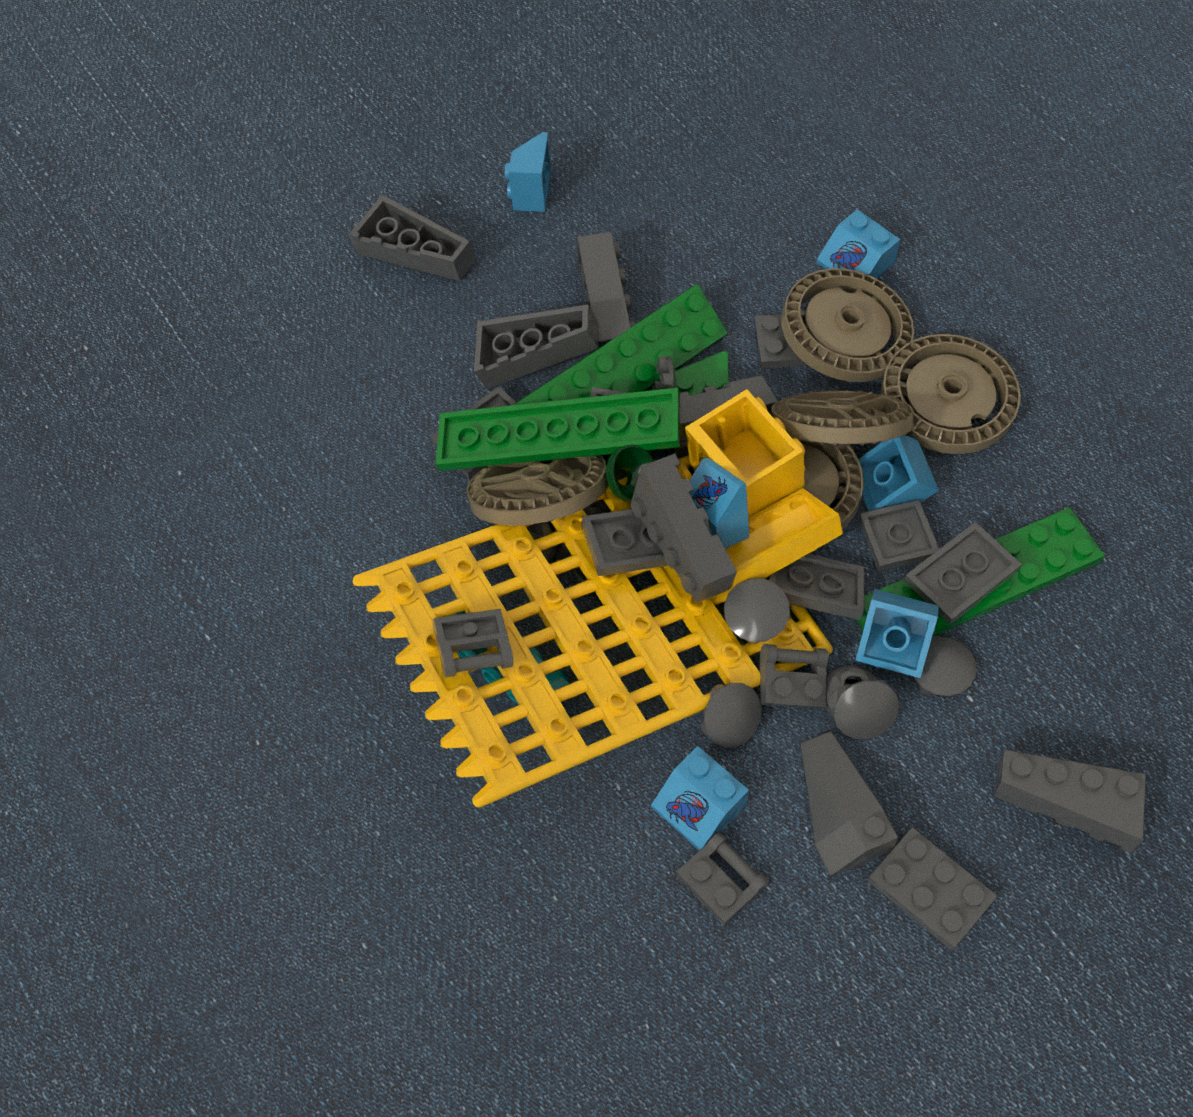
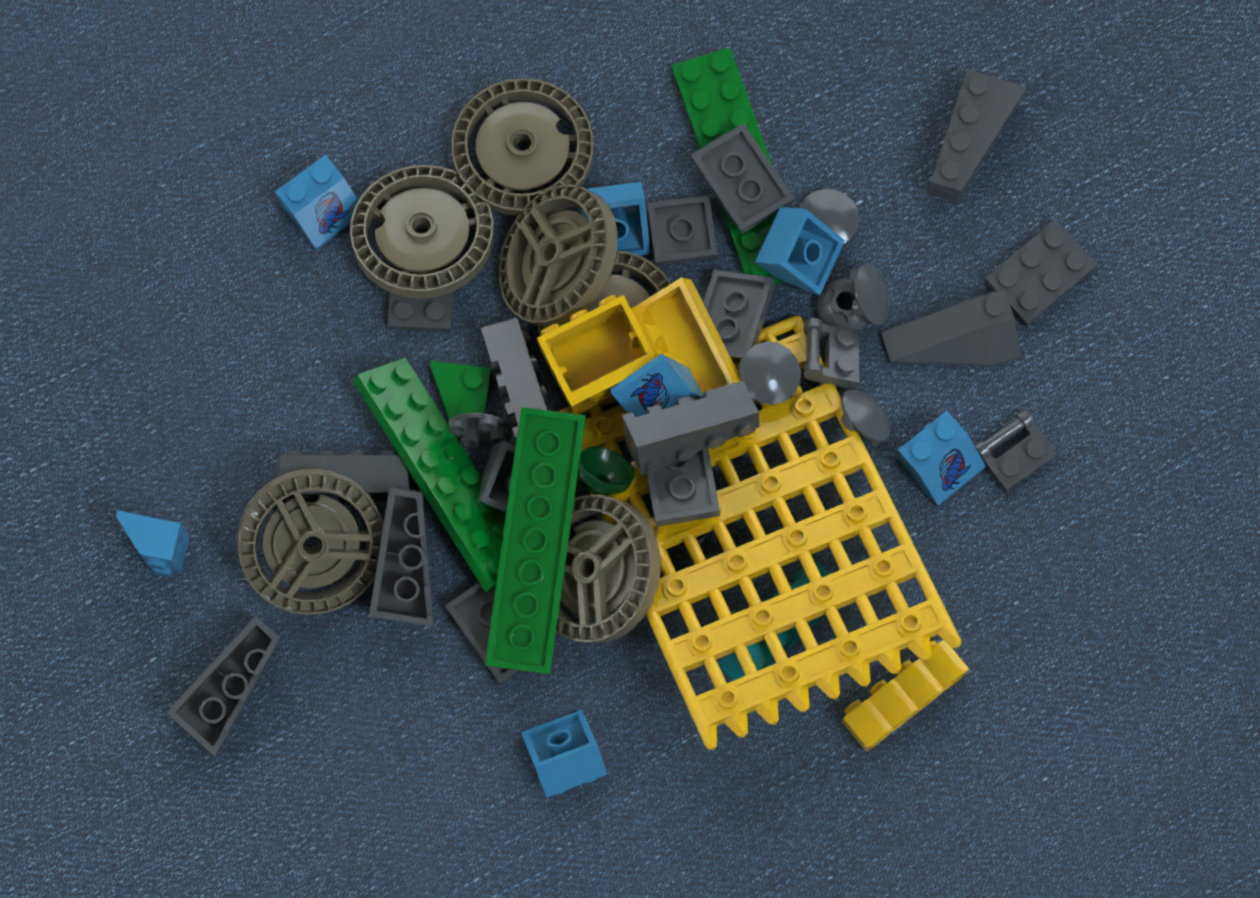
camera: 85 degrees left, 15 degrees up
dark grey plate [433,609,513,678] -> none
none -> dark tan piece [237,469,384,615]
none -> dark azure slope [521,709,608,798]
none -> yellow brick [842,640,969,752]

